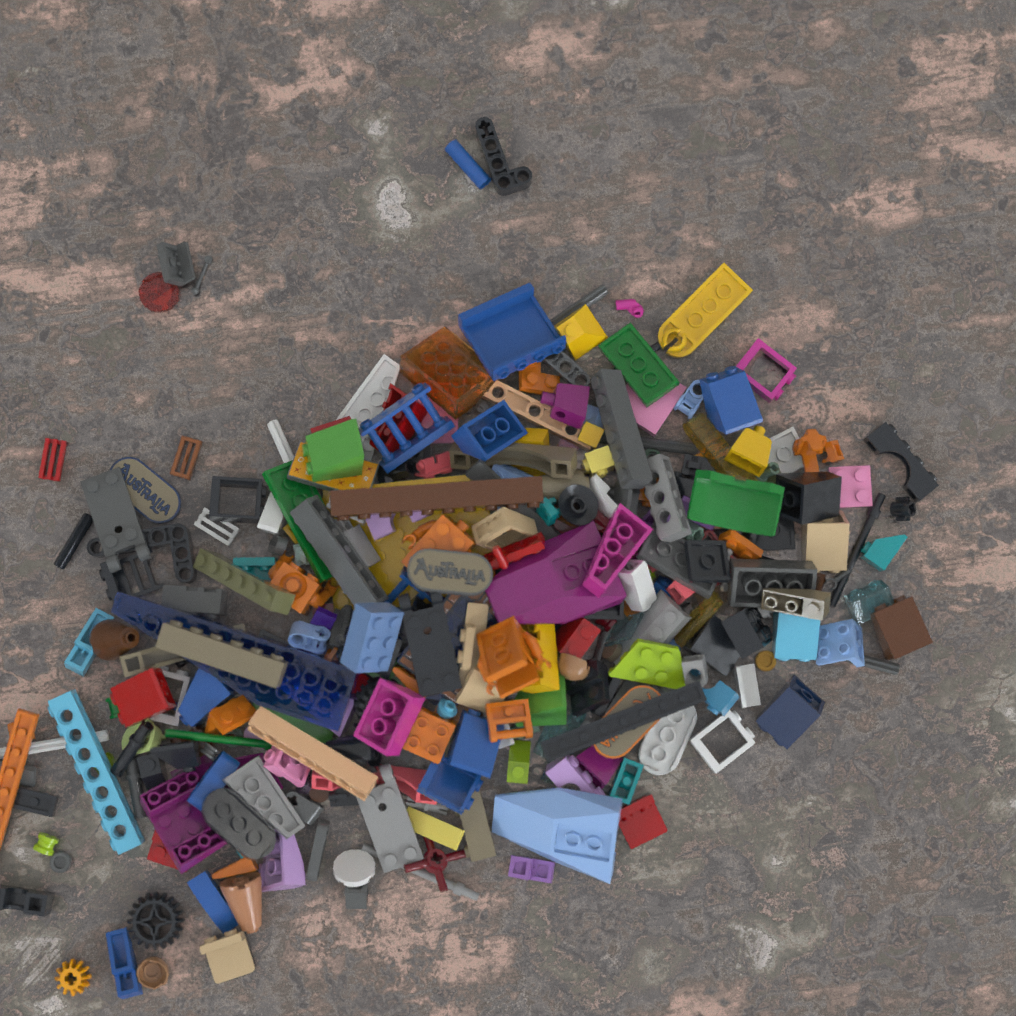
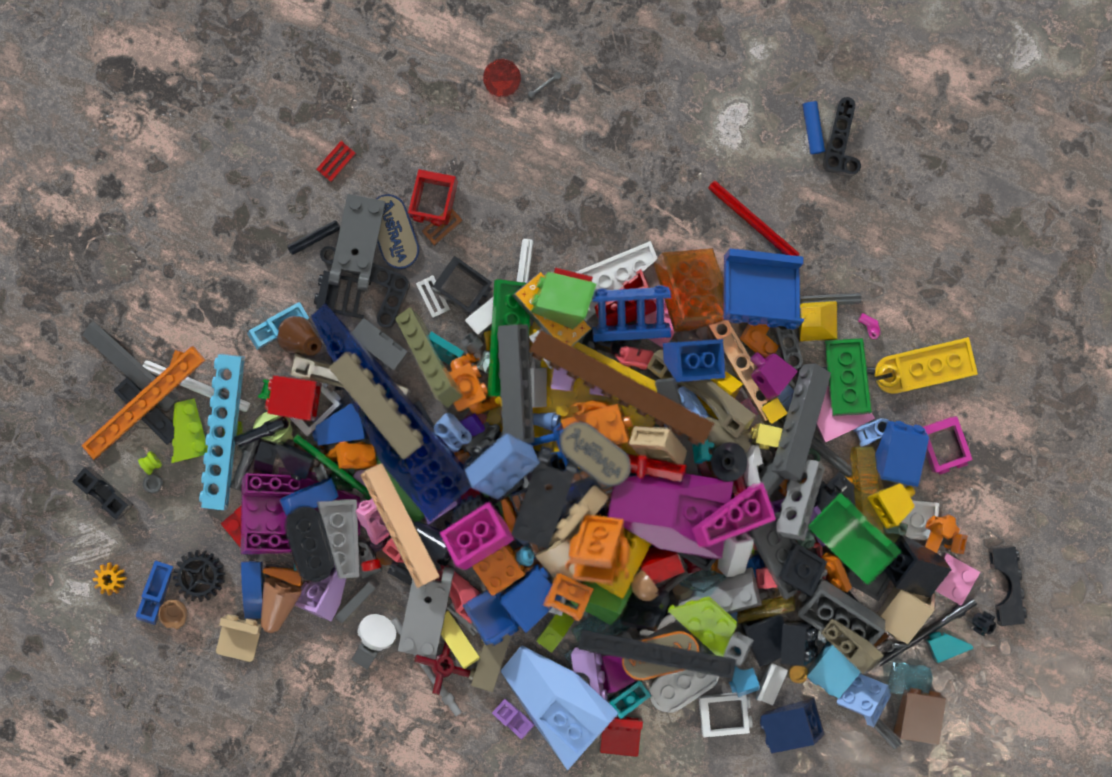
camera: 30 degrees right, 5 degrees up
dark grey bracket [156,241,195,286] -> none
none -> lime wing [171,398,208,464]
none -> clear green arm [329,472,354,491]
none -> red tile [361,559,381,571]
none -> red window [408,169,458,226]
none -> medium blue cone [533,412,561,431]
none -> red axle [708,181,800,256]

